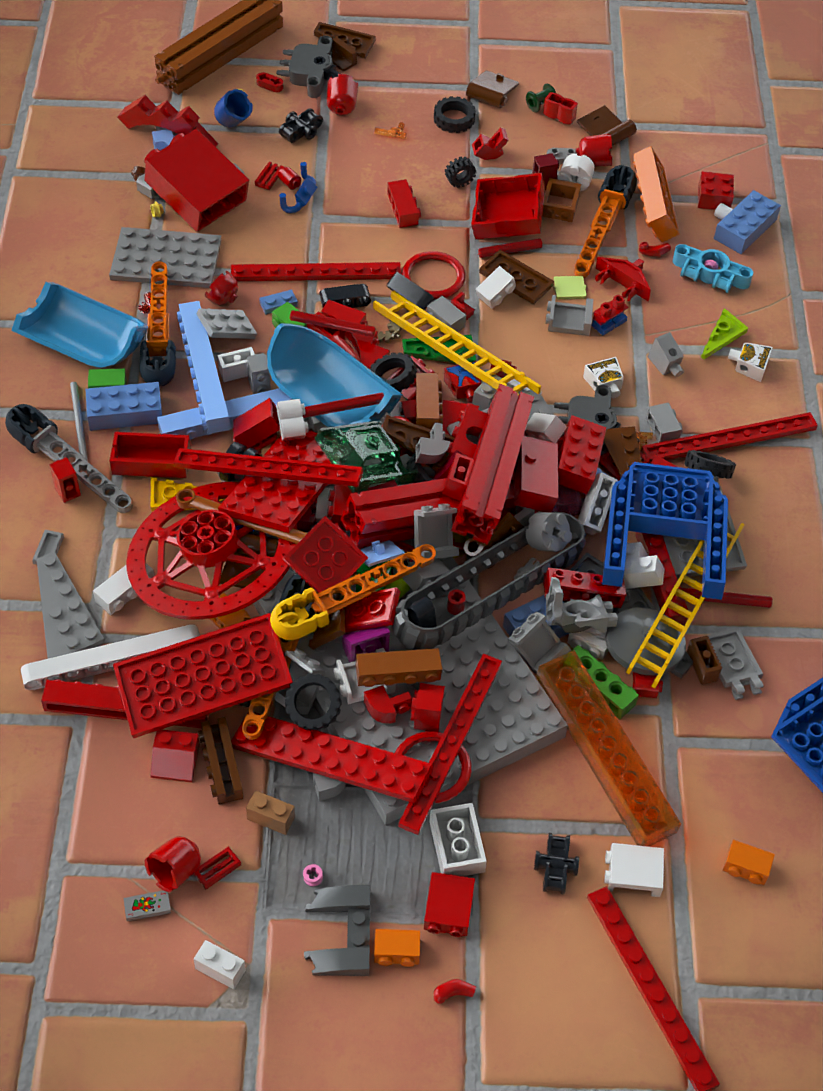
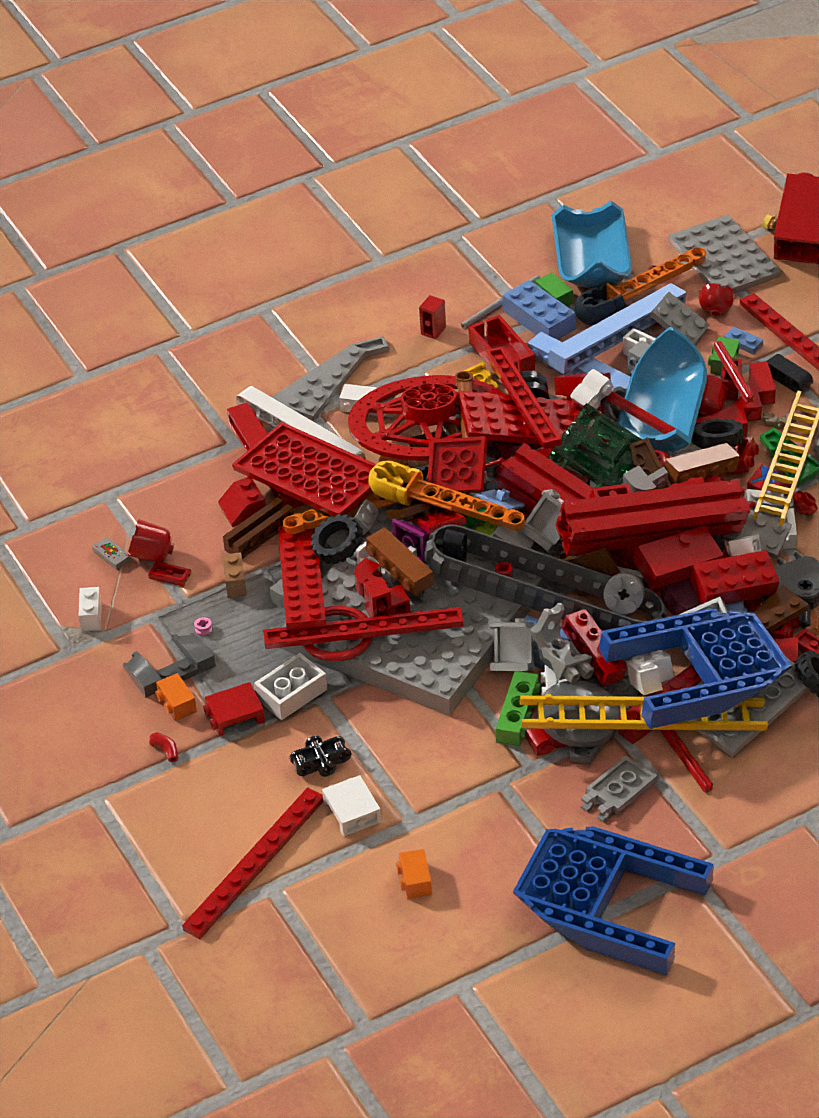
camera: 65 degrees right, 10 degrees down
light grey piece [5,404,132,513] -> none
clear orange brick [536,650,681,847] -> none
reddish brown brick [687,636,723,685] -> none

